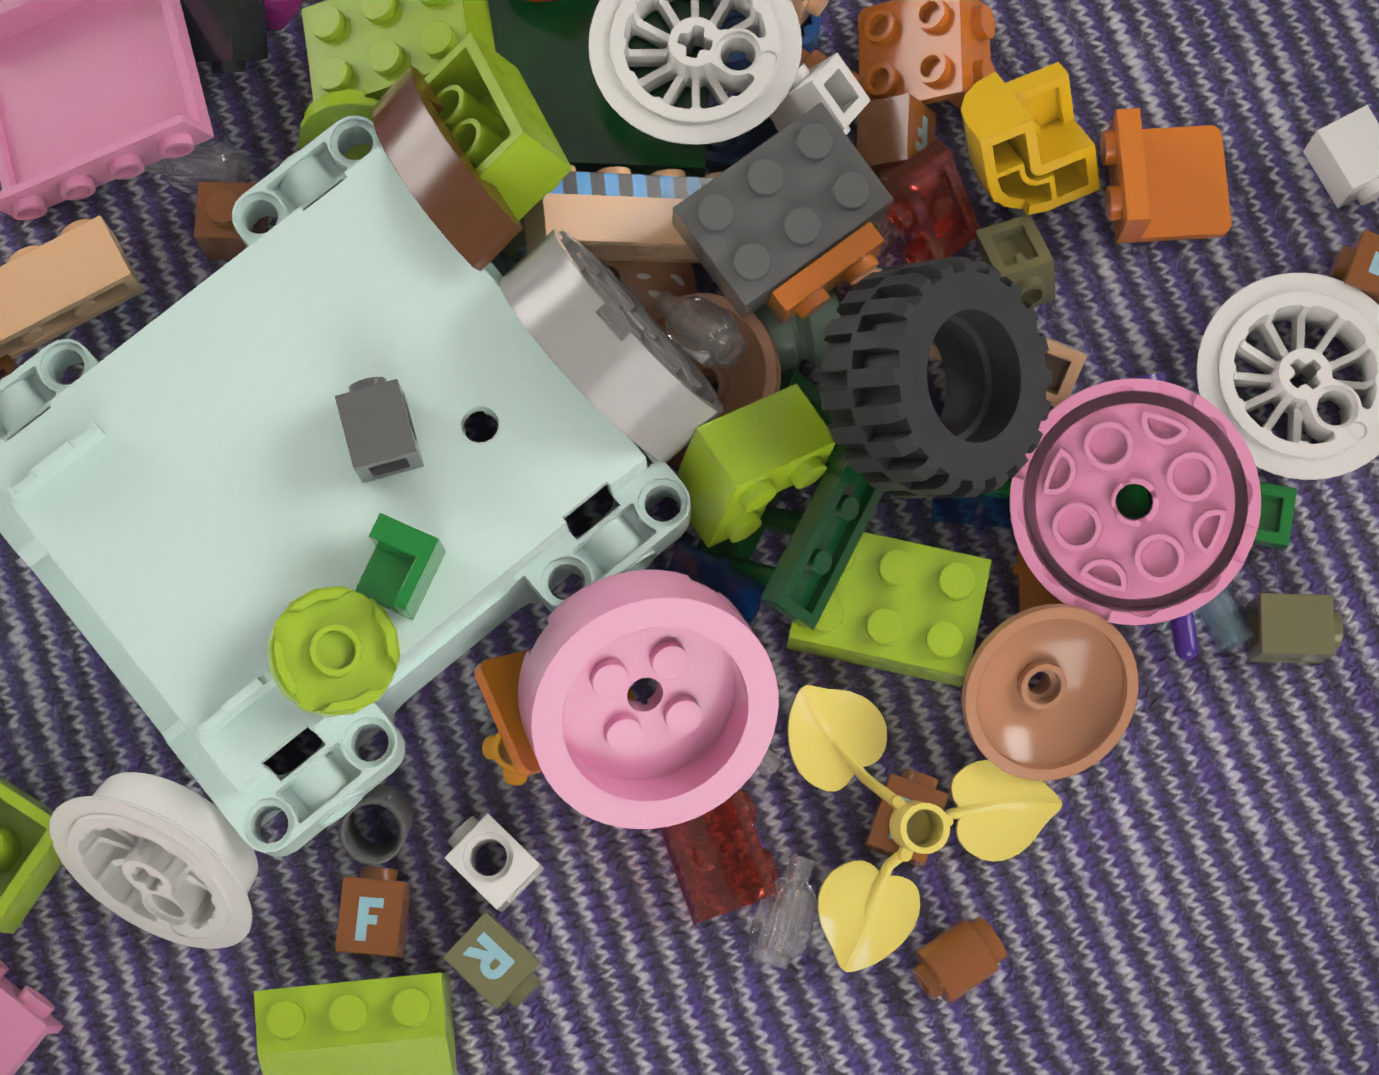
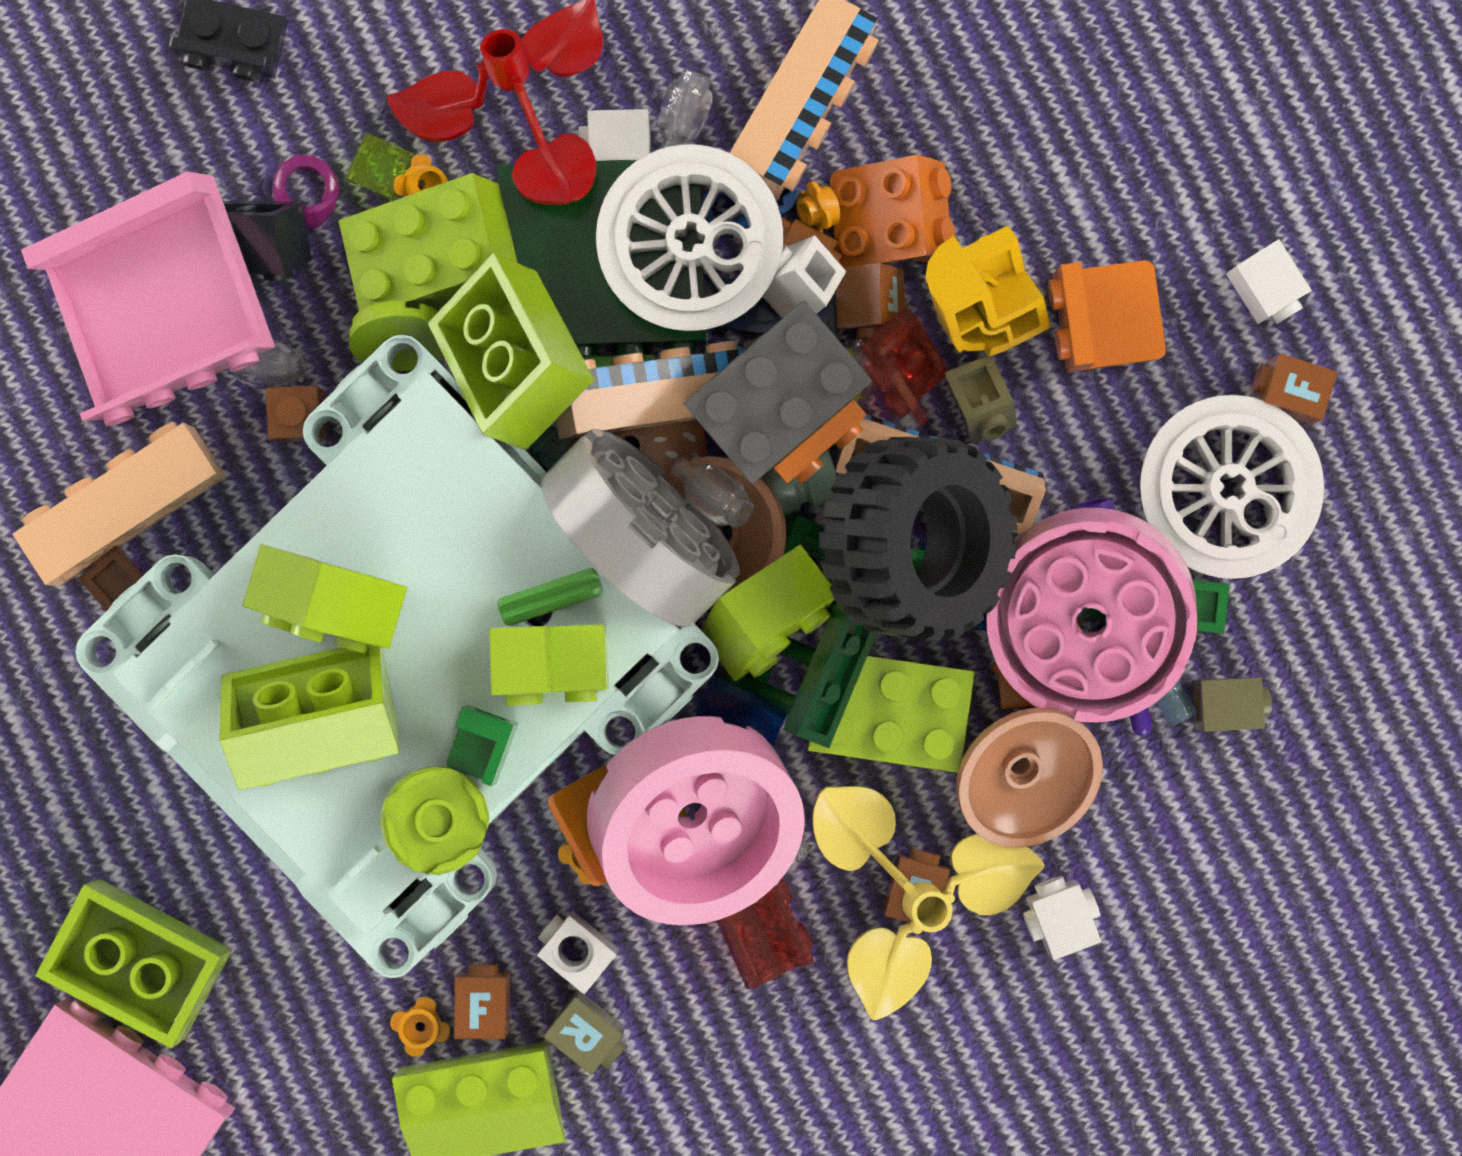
camera: 10 degrees left, 10 degrees up
white piece [49,772,258,949] -> none
dark grey brick [335,377,424,483] -> none
dark grey piece [338,785,414,865] -> none
reddish brown slope [371,66,523,271] -> none
clear plant [750,854,817,969] -> none
dark orange brick [912,916,1007,1004] -> none
none -> lime slope [219,644,399,791]
none -> lime brick [242,544,408,654]
none -> light orange plate [390,996,450,1057]
none -> lime brick [489,624,609,706]
none -> bright green axle [497,568,603,625]
none -> light orange plate [797,181,840,233]
none -> white brick [1023,876,1101,960]

